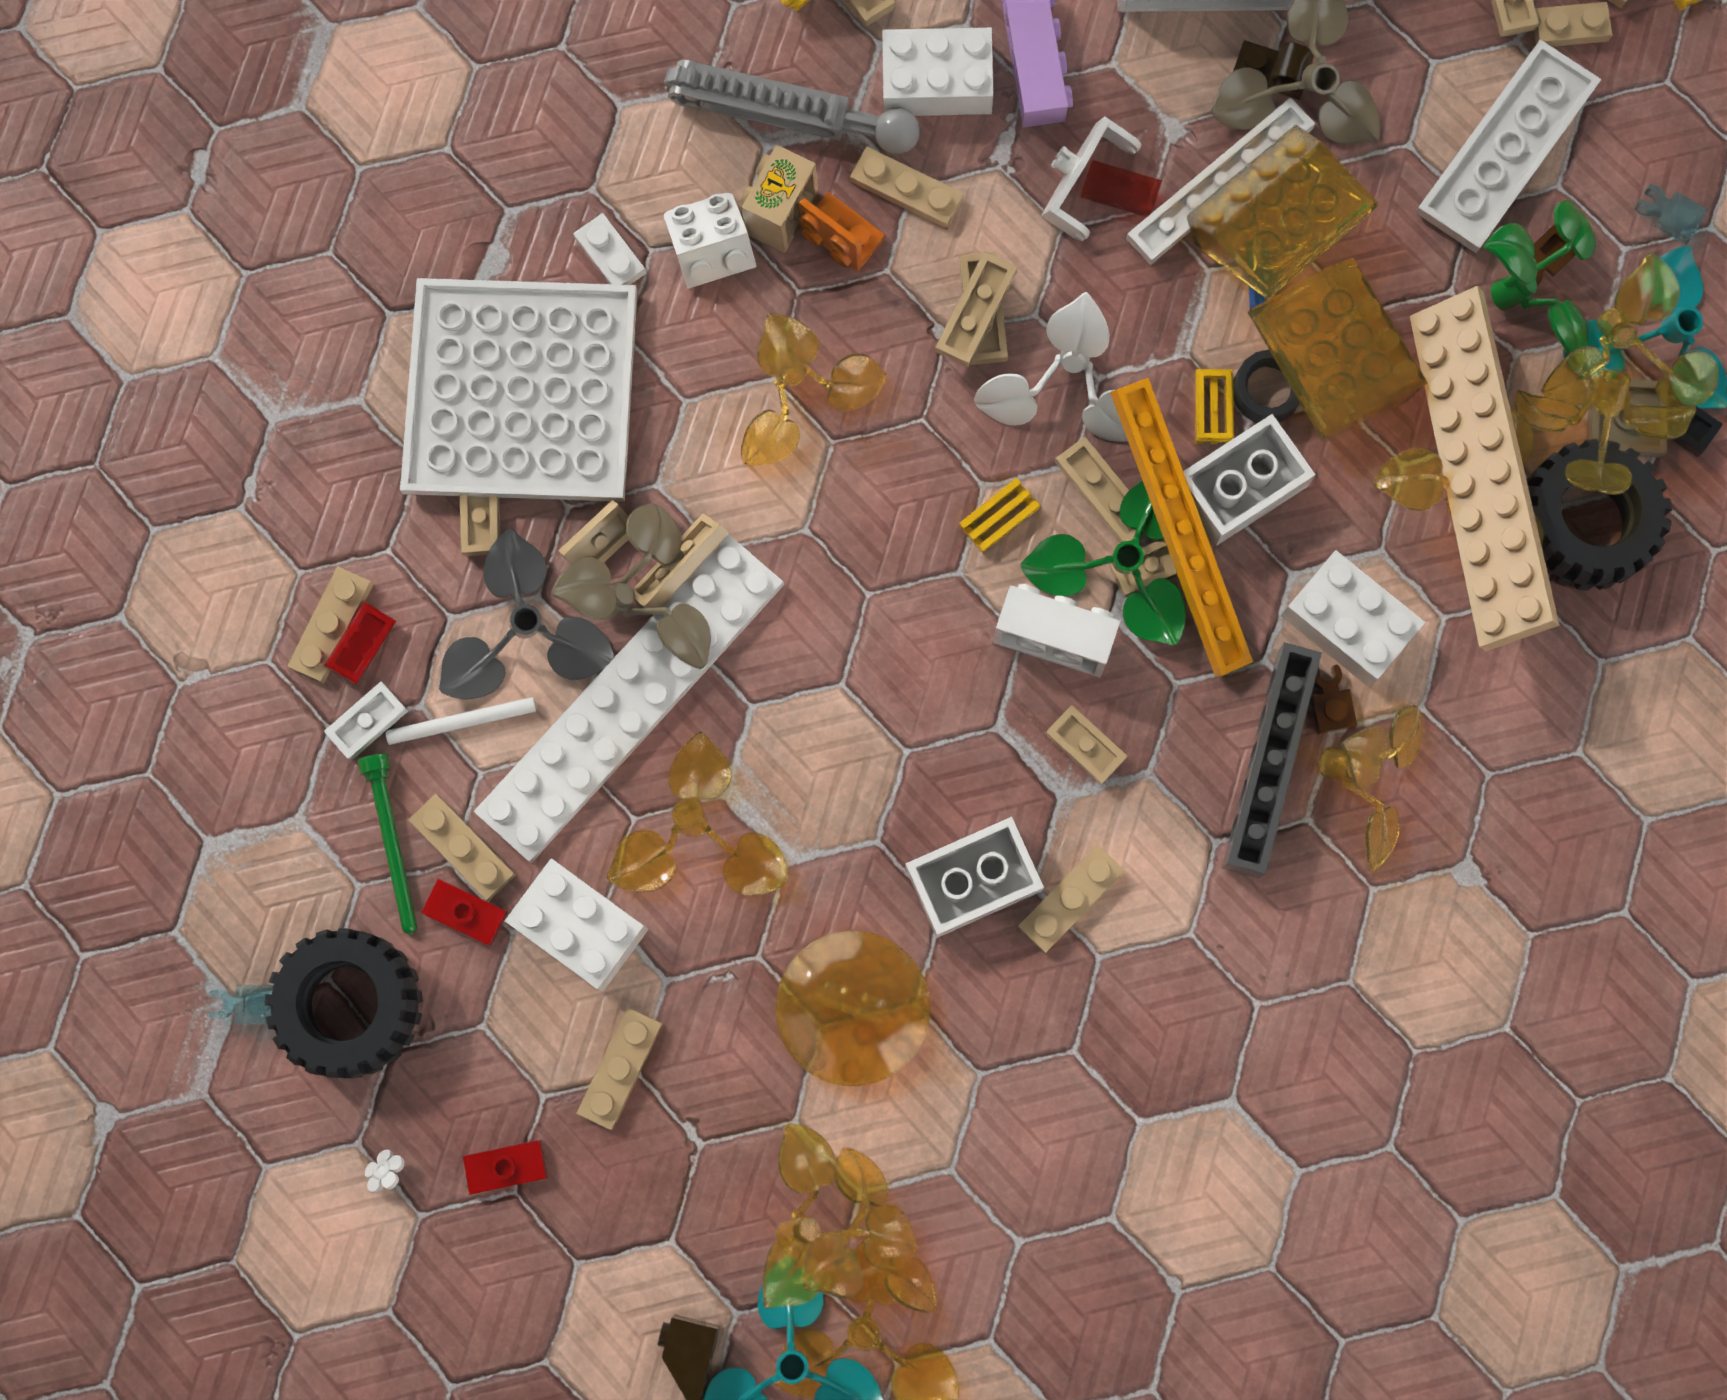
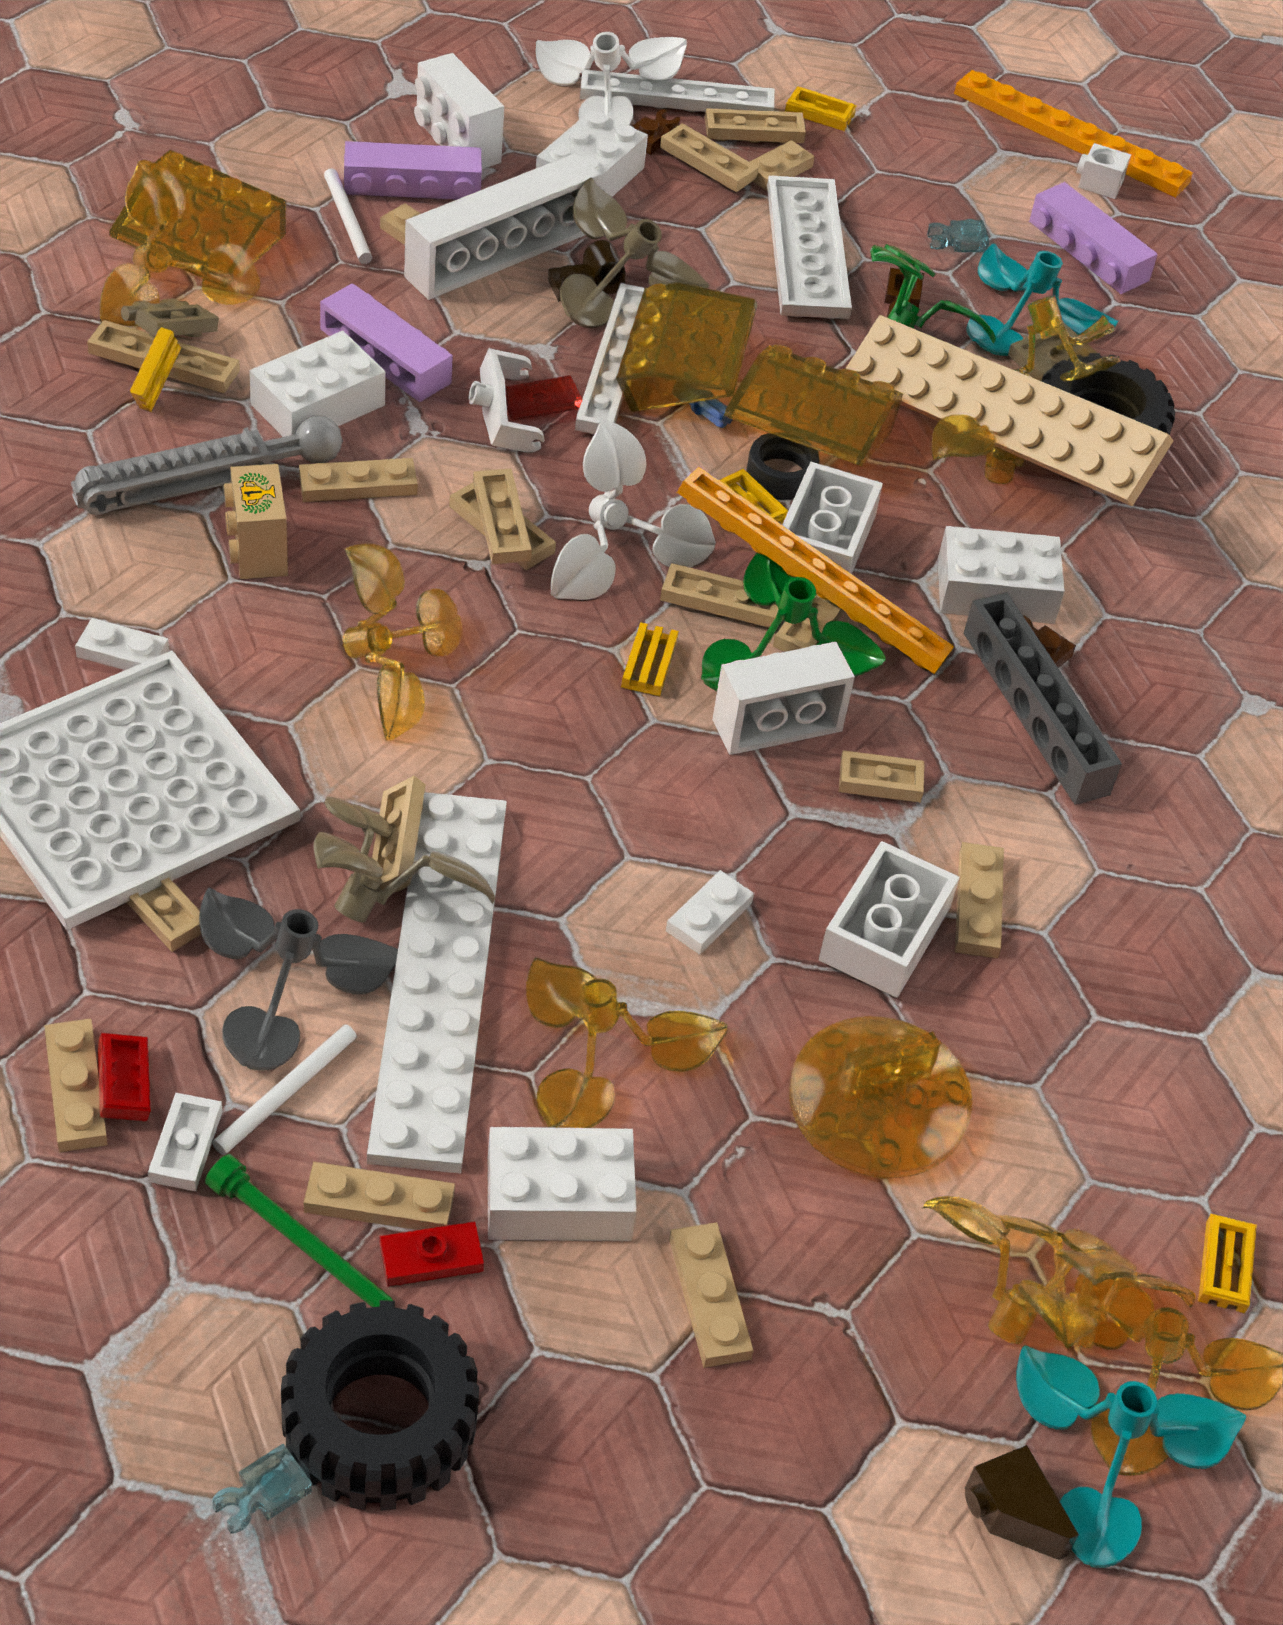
camera: 50 degrees left, 30 degrees down
white plant [365,1150,404,1194] -> none
red plate [463,1140,548,1195] -> none
tan plate [558,500,629,564] -> none
white bracket [664,193,757,289] -> none
orange bracket [798,192,885,272] -> none
clear yellow plant [1319,704,1423,872] -> none
clear yellow plant [1541,253,1719,409] -> none
black plate [1667,403,1723,457] -> none
none -> white plate [666,870,754,955]
none -> yellow tile [1198,1214,1257,1313]

